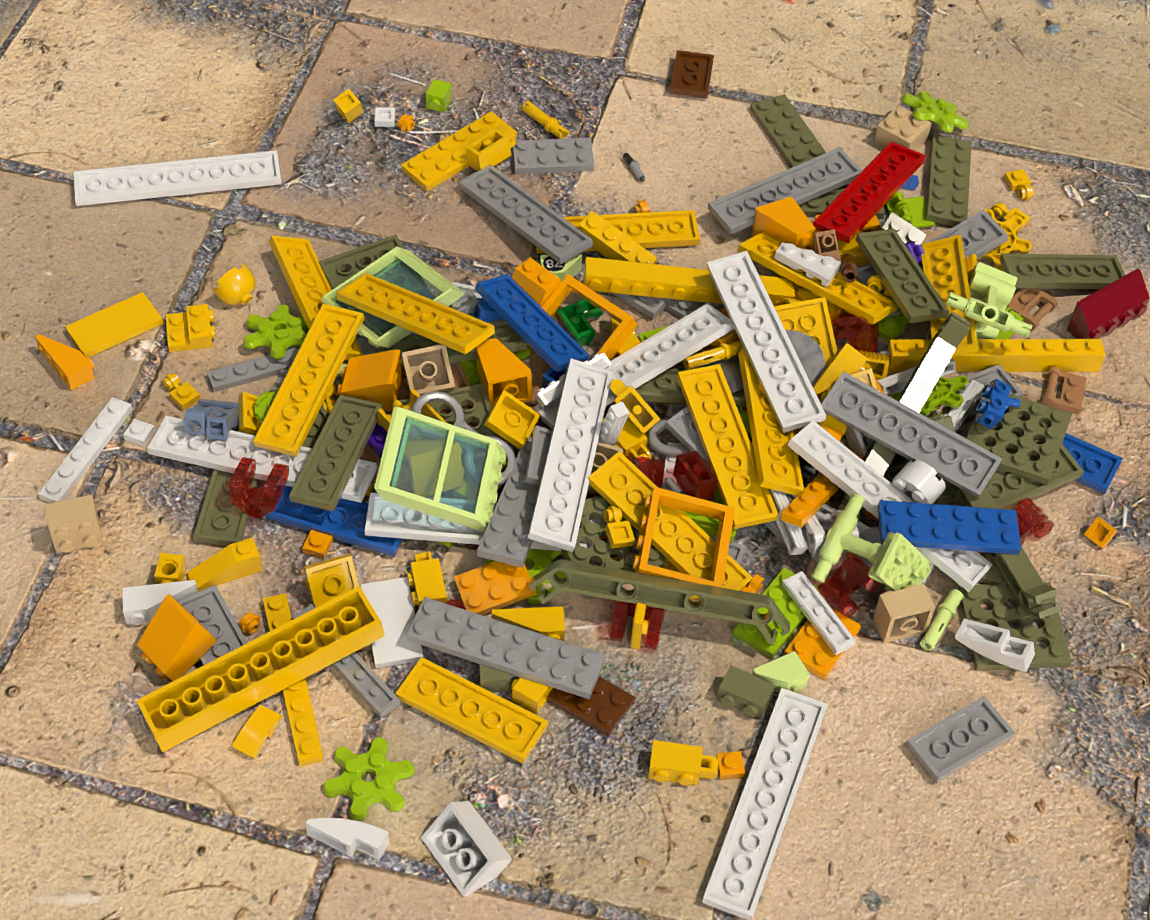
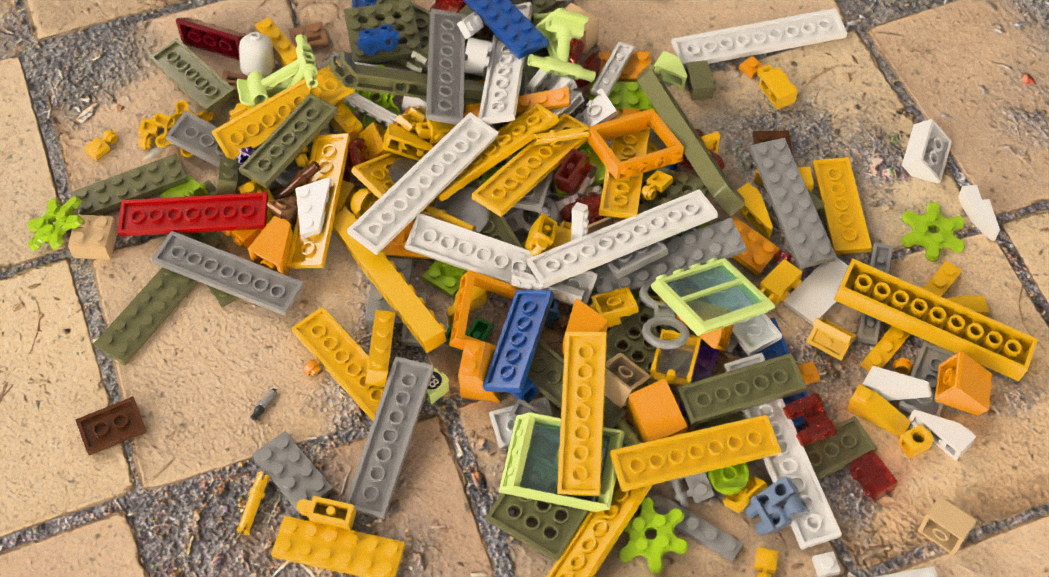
camera: 120 degrees left, 5 degrees up
none -> white cylinder [239,32,275,76]
none -> white plate [457,11,484,39]
none -> yellow pin [534,126,590,146]
none -> white wing [575,88,619,127]
none -> clear red brick [849,449,898,502]
none -> white slope [862,366,932,401]

